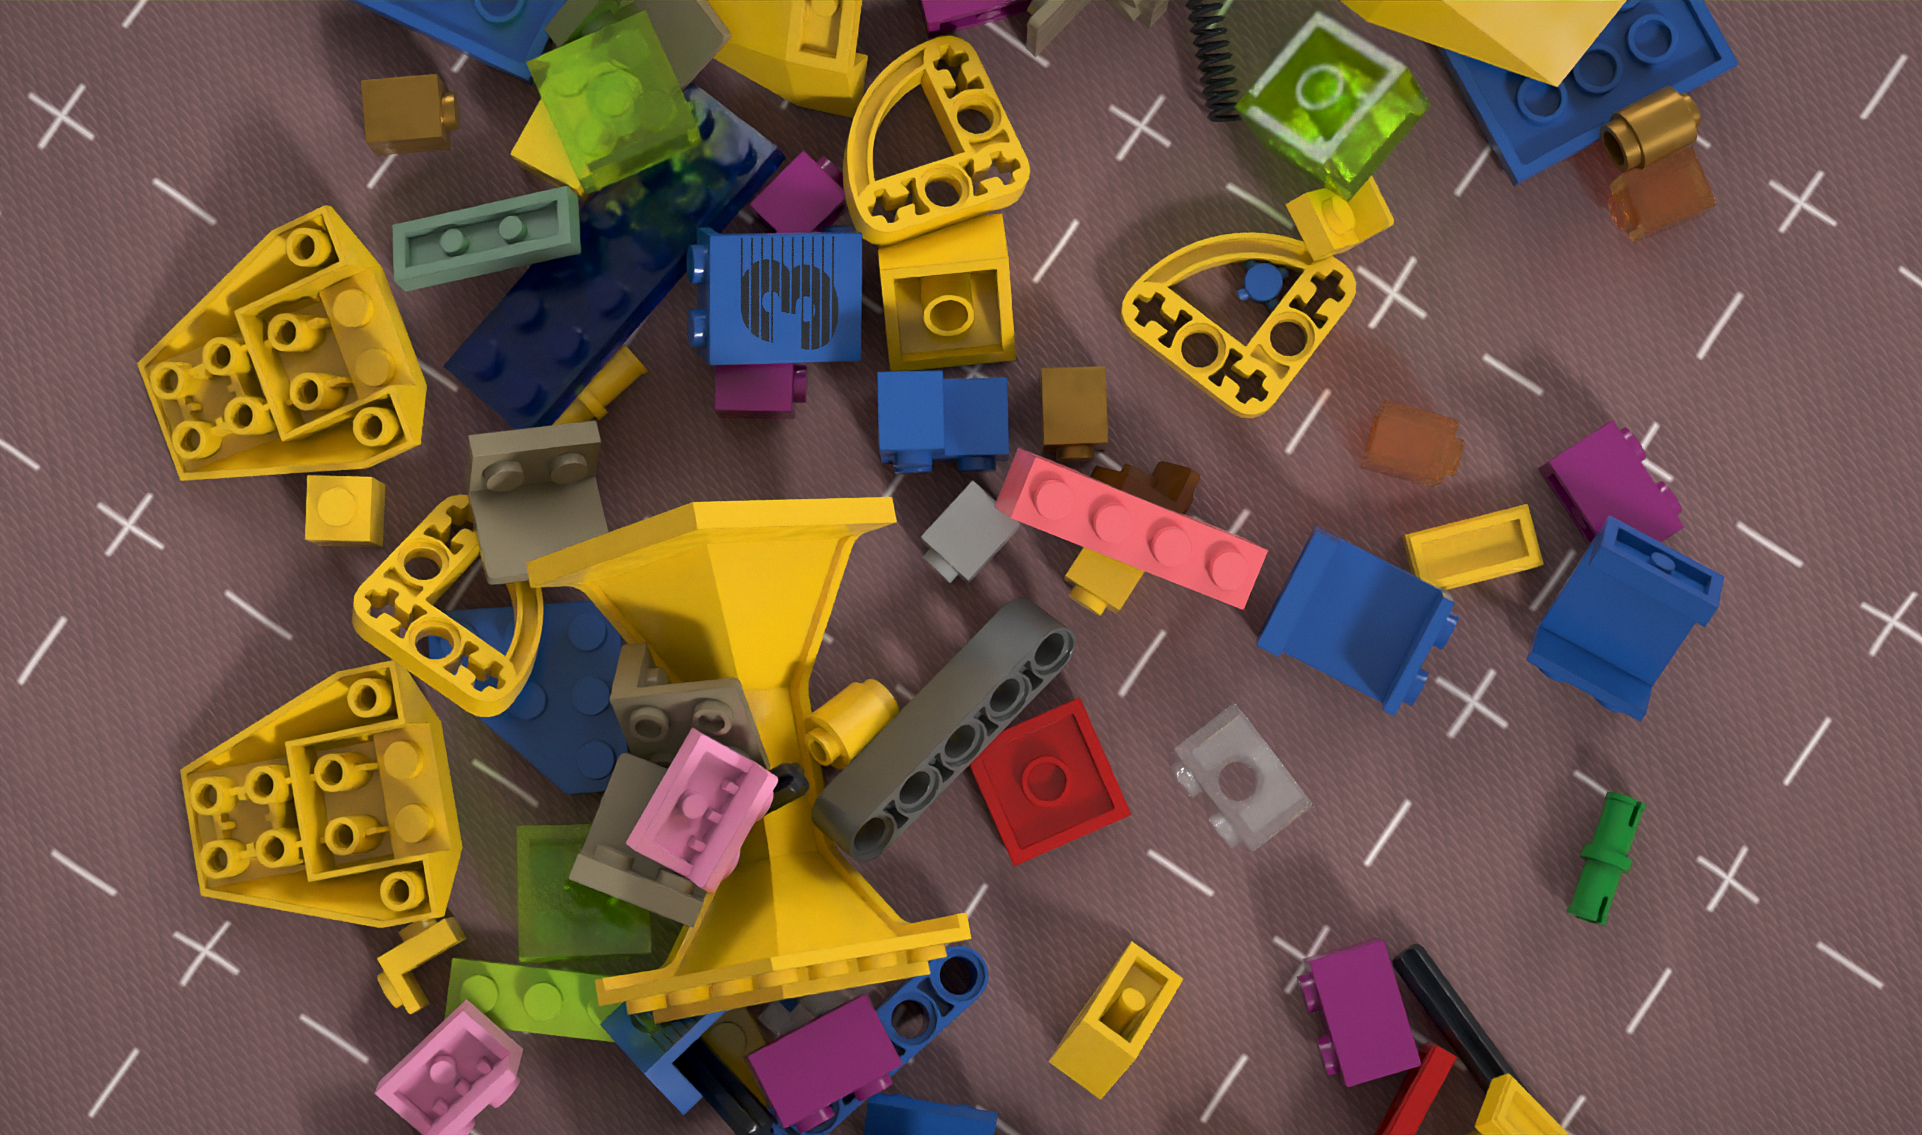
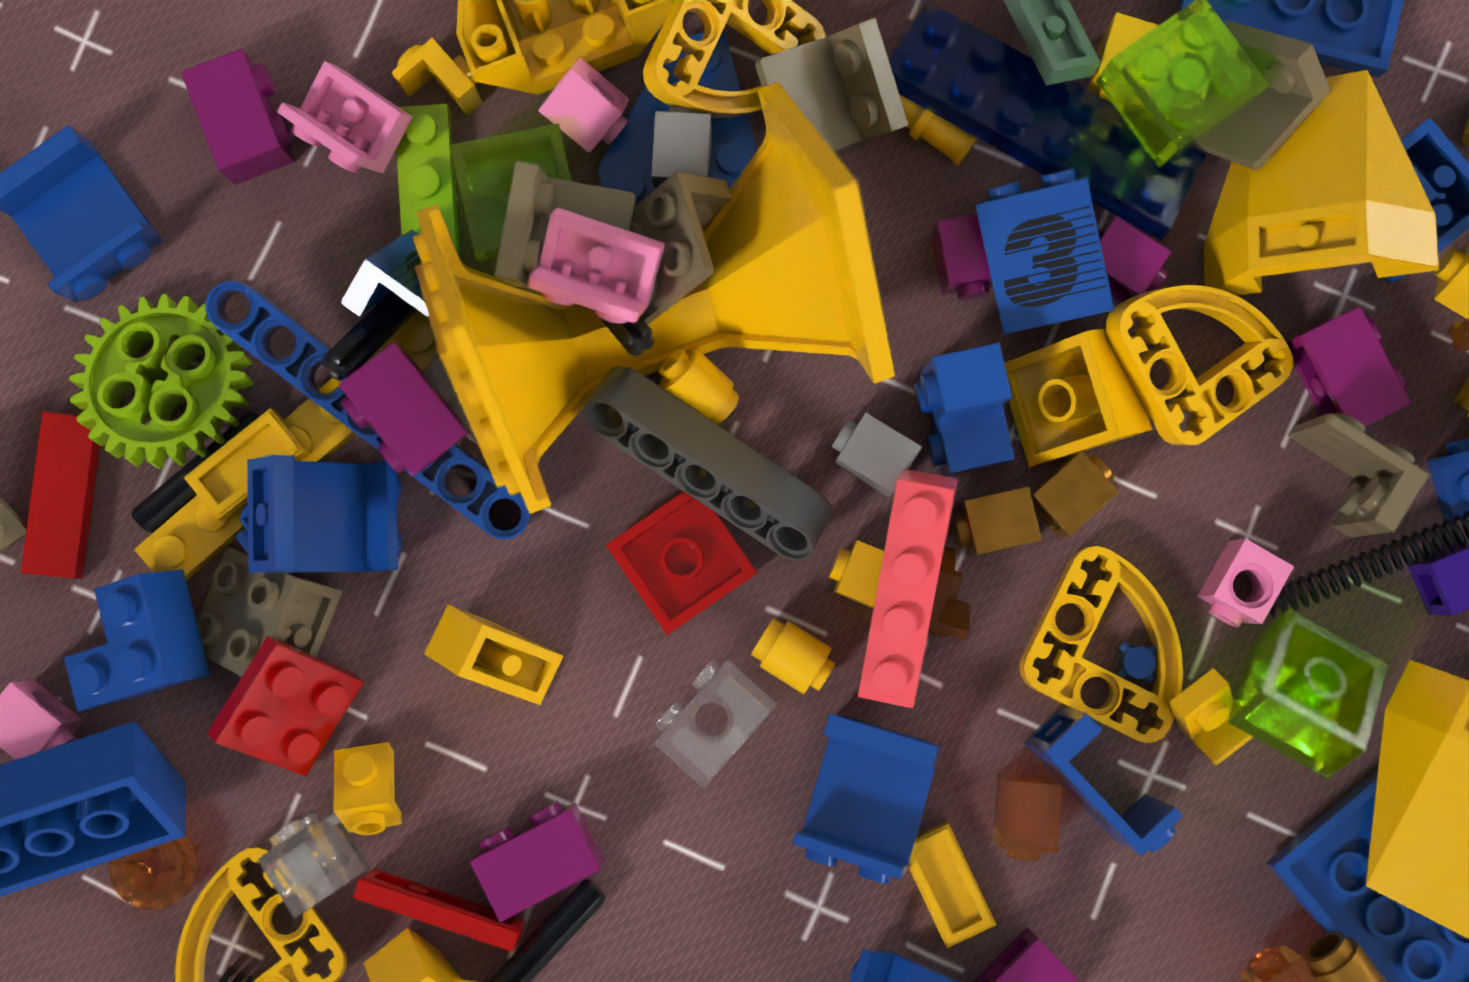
camera: 80 degrees right, 0 degrees up
none -> bright pink brick [538,56,629,153]
none -> light grey brick [651,106,712,190]
none -> yellow brick [750,617,836,694]
none -> blue panel [1024,706,1183,856]
none -> pearl gold brick [1030,451,1119,538]
none -> bright pink brick [1197,538,1294,628]

